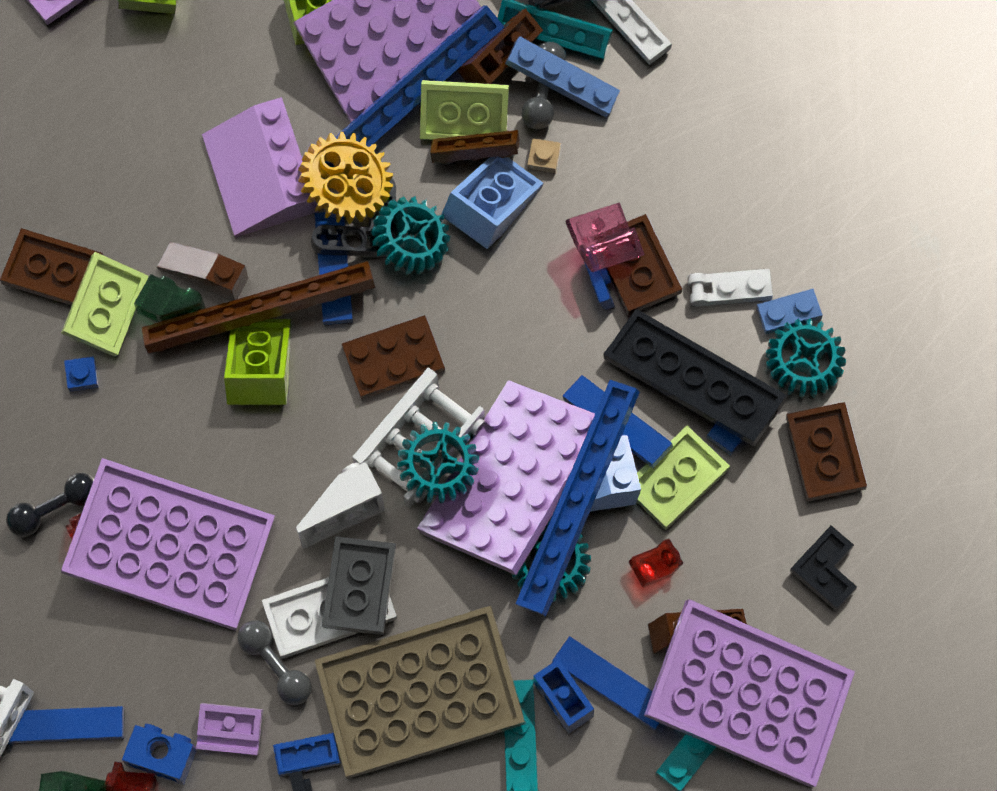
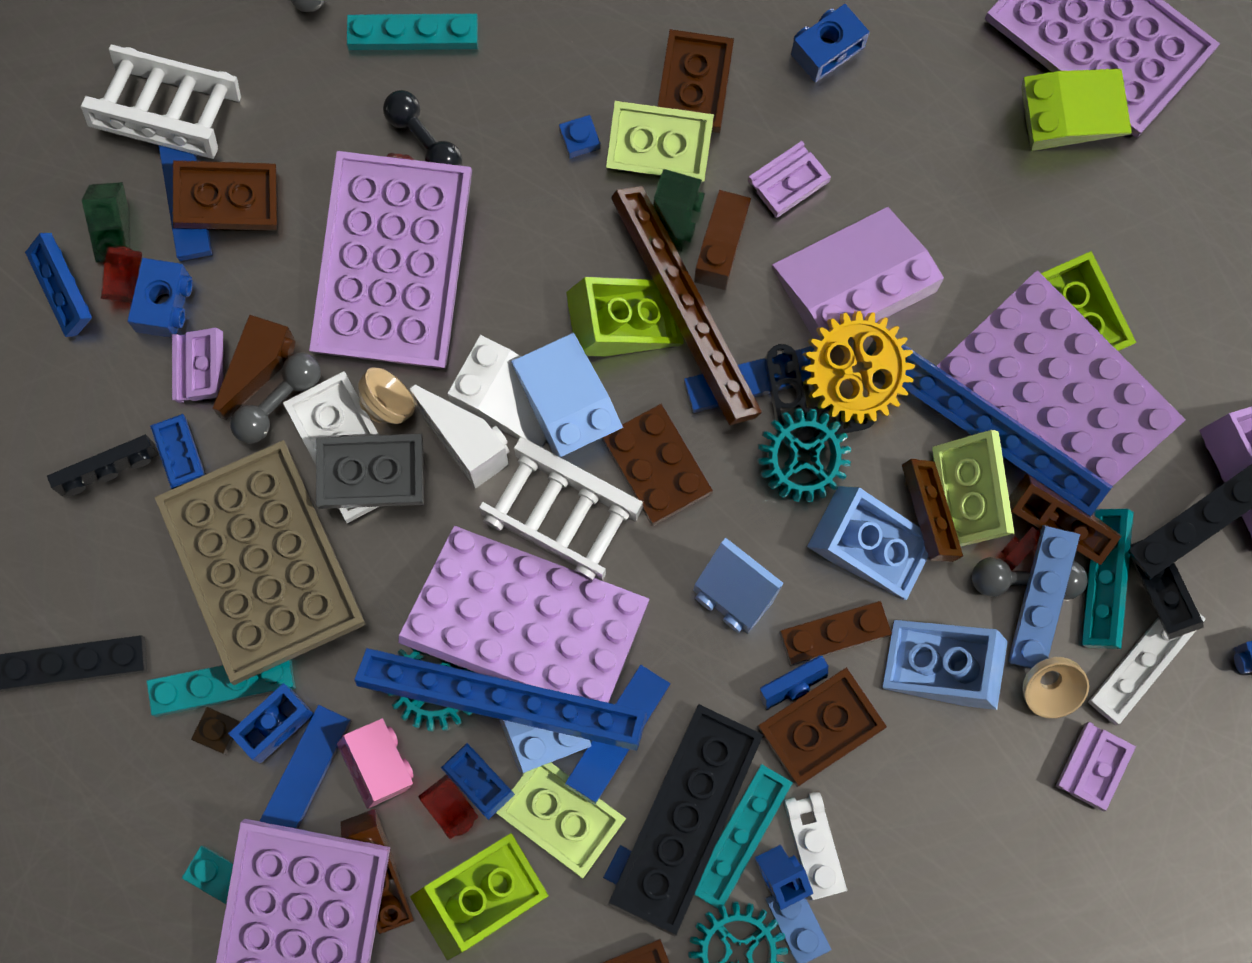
camera: 75 degrees right, 5 degrees up
teal gear [397,421,479,504] -> none
tan plate [527,138,561,174] -> none
clear pink slope [565,202,645,273] -> none
none -> reddish brown plate [173,160,277,231]
none -> dark brown plate [191,707,240,755]
none -> reddish brown slope [212,315,296,420]
none -> bright pink brick [337,718,413,809]
none -> tan piece [358,368,415,424]
none -> lime slope [410,833,549,961]
none -> blue plate [441,743,515,820]
none -> white slope [447,335,547,448]
none -> light blue slope [511,333,623,457]
none -> light blue slope [693,538,783,634]
none -> teal plate [694,764,793,909]
none -> lavender plate [748,141,831,218]
none -> blue brick [755,845,814,910]
none -> reddish brown plate [779,601,892,666]
none -> blue brick [791,4,870,83]
none -> light blue slope [882,620,1008,710]
none -> clear red bracket [1001,527,1041,571]
none -> tan piece [1022,657,1089,718]
none -> lavender plate [1055,722,1136,811]

